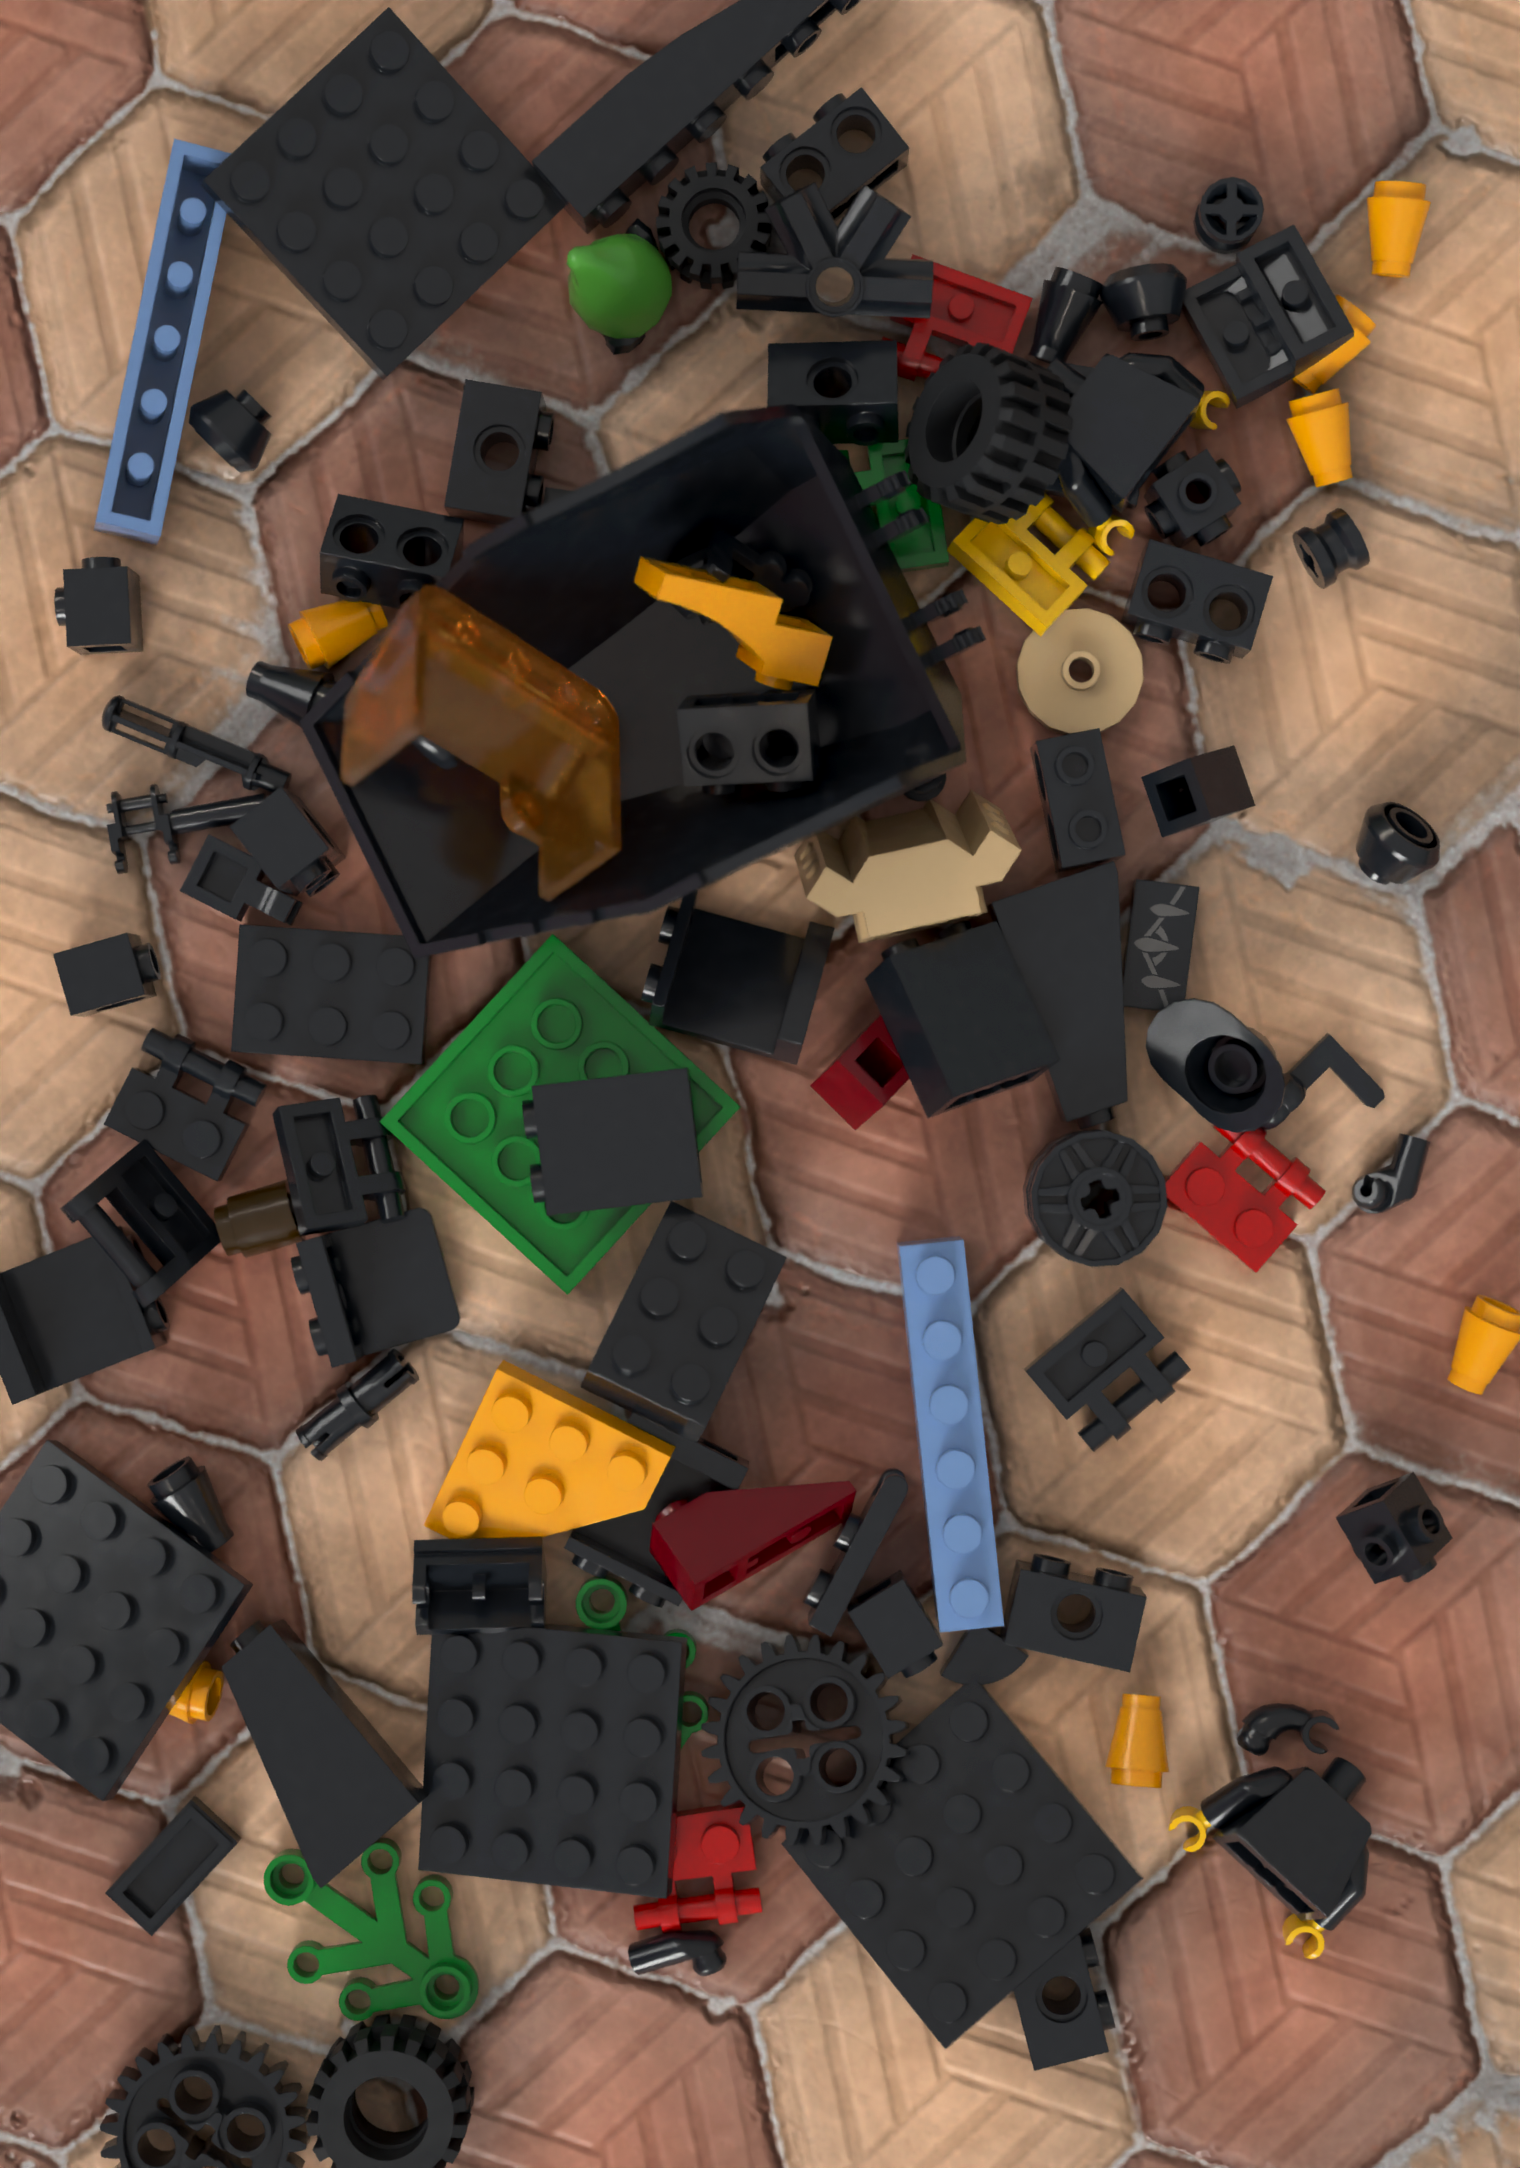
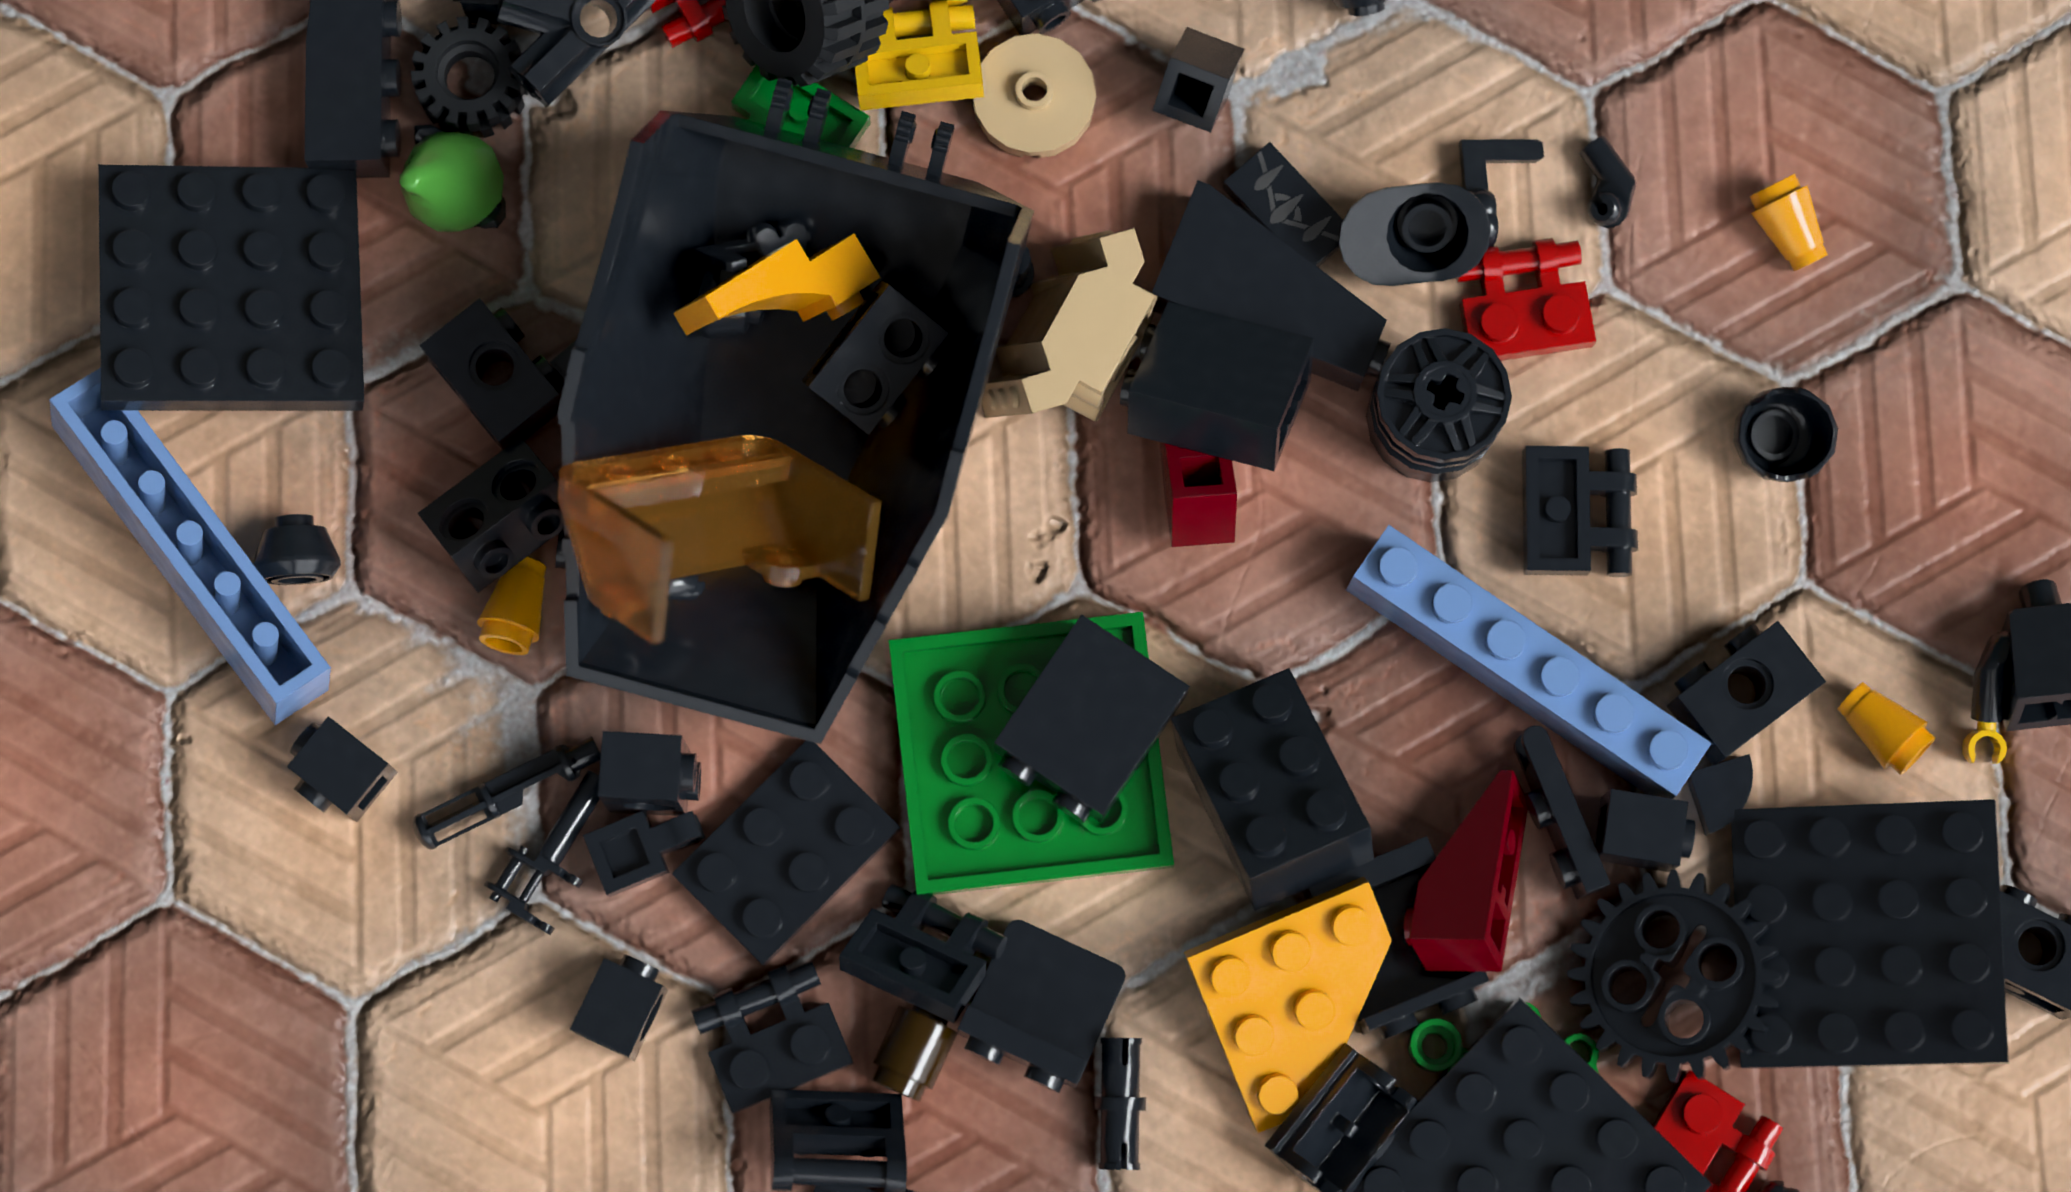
camera: 50 degrees left, 10 degrees down
black cone [246,661,337,728] -> none
black panel [641,891,835,1065] -> none
black brick [767,340,899,446] -> none
black brick [1030,728,1126,873] -> none
black arm [1237,1703,1339,1756] -> none
black brick [1336,1472,1453,1584] -> none
none -> black hair [1733,387,1838,482]

